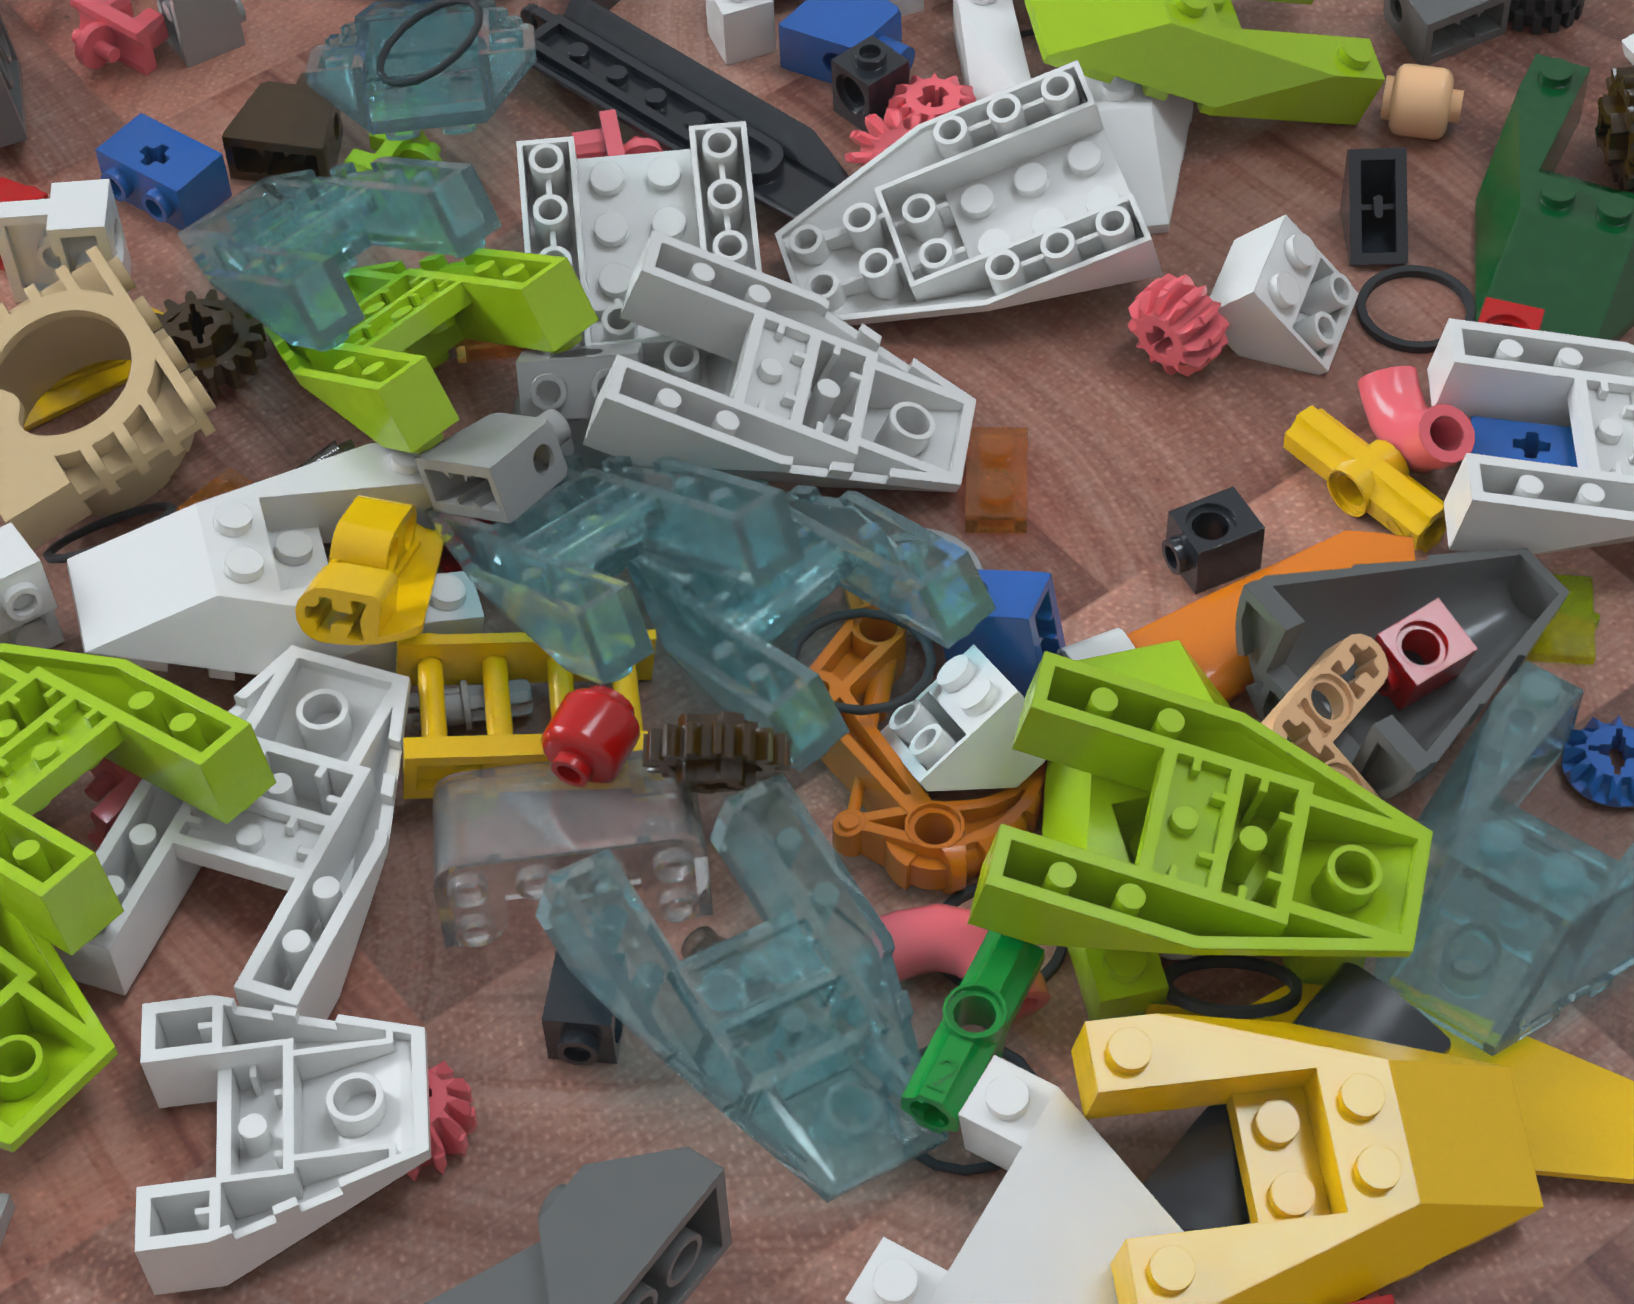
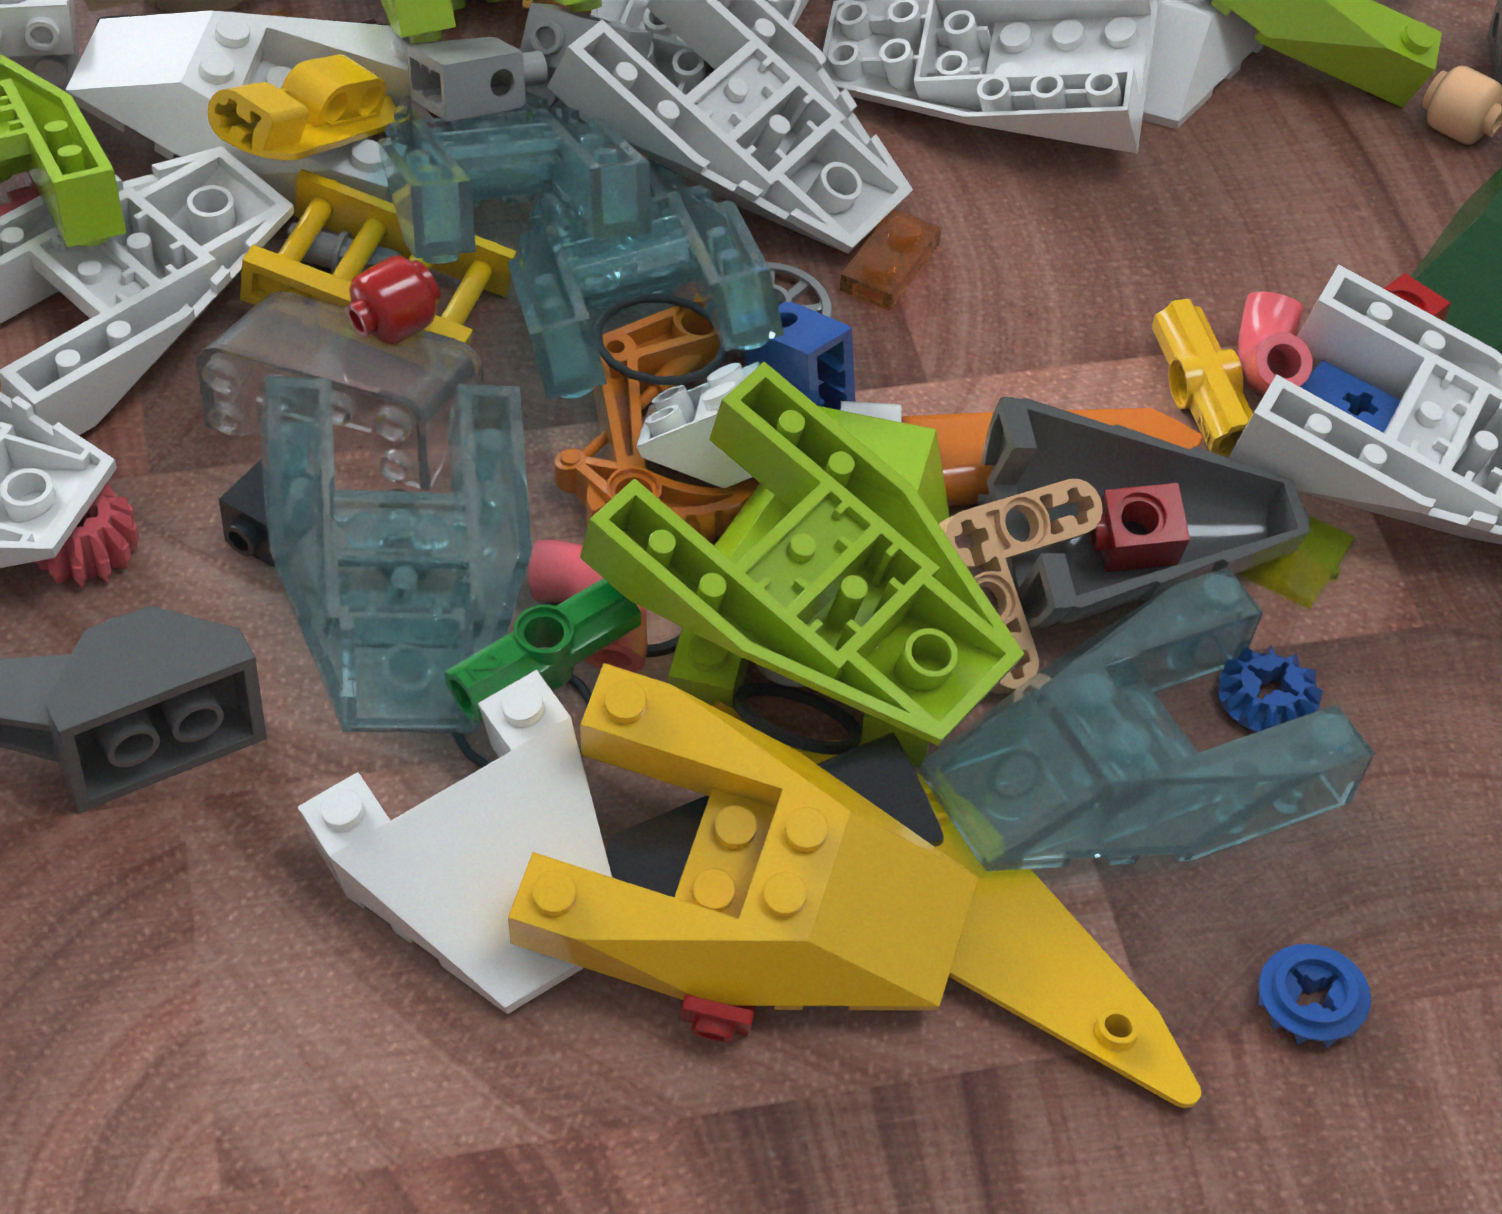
camera: 20 degrees right, 0 degrees up
dark brown gear [642,711,791,794] -> none
coral gear [1127,273,1230,377] -> none
black brick [1162,486,1265,595] -> none
white slope [1210,214,1359,375] -> none
black slope [1340,147,1408,266] -> none
black piece [1357,265,1476,354] -> none

